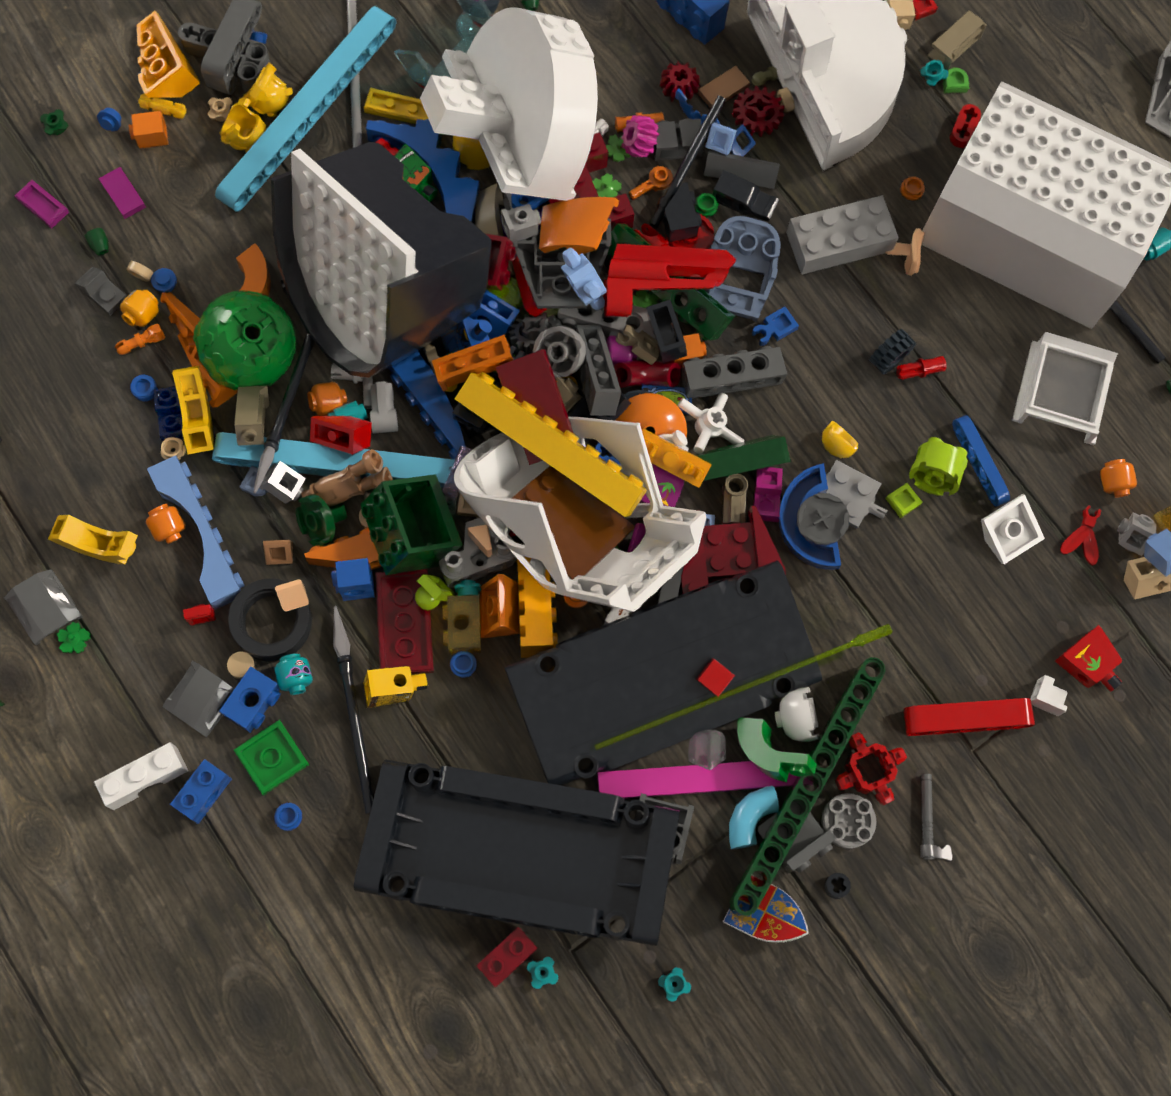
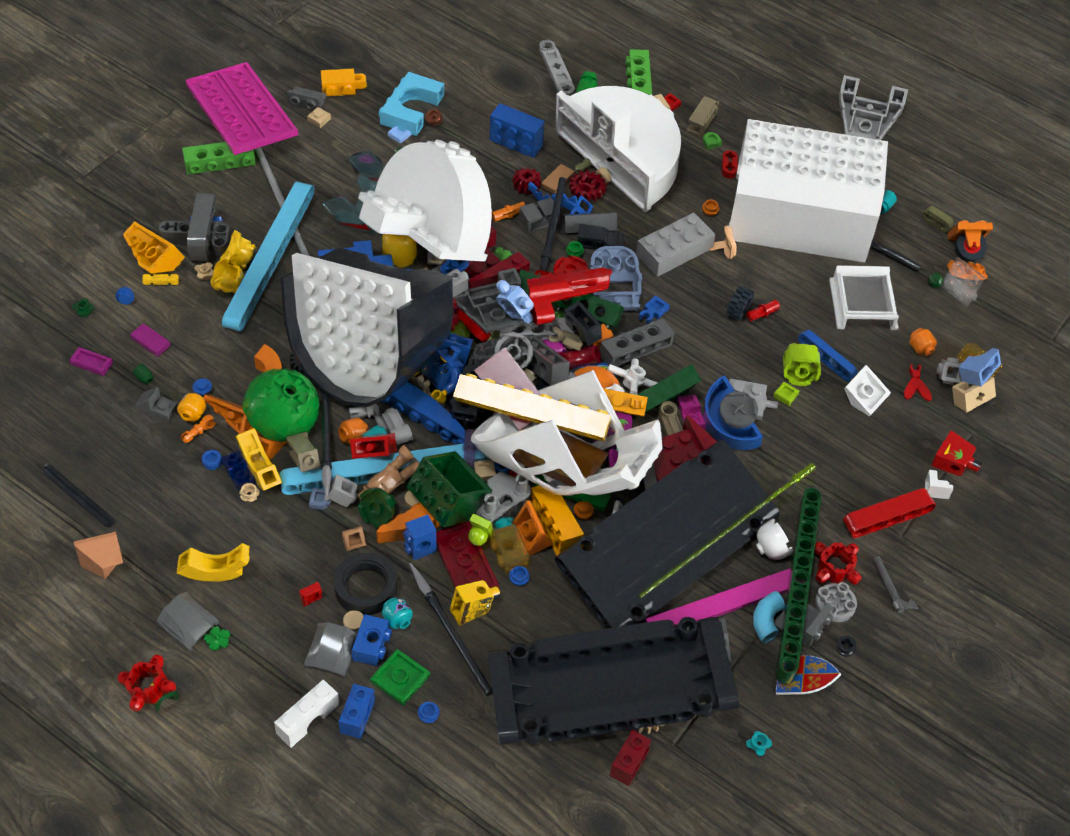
camera: 15 degrees left, 20 degrees down
tan tile [127,261,153,282] -> none
orange brick [129,111,168,149] -> none
orange head [146,504,186,544] -> none
medium blue arch [147,455,245,610] -> none
light nougat slope [275,579,309,611] -> none
yellow tile [364,88,428,124] -> none
orange container [432,335,514,392] -> none
light nougat slope [467,524,493,558] -> none
teal plate [527,957,558,989] -> none
orange slope [539,197,619,255] -> none
bright green plant [606,134,631,162] -> none
dark pink gear [621,115,659,157] -> none
orange plate [629,166,673,200] -> none
black slope [663,182,702,242] -> none
clear brick [688,730,726,770] -> none
red tile [696,658,735,697] -> none
light blue tile [705,122,736,155] -> none
green arch [737,717,817,782] -> none
yellow hair [822,421,858,458] -> none
teal plate [920,60,949,86] -> none

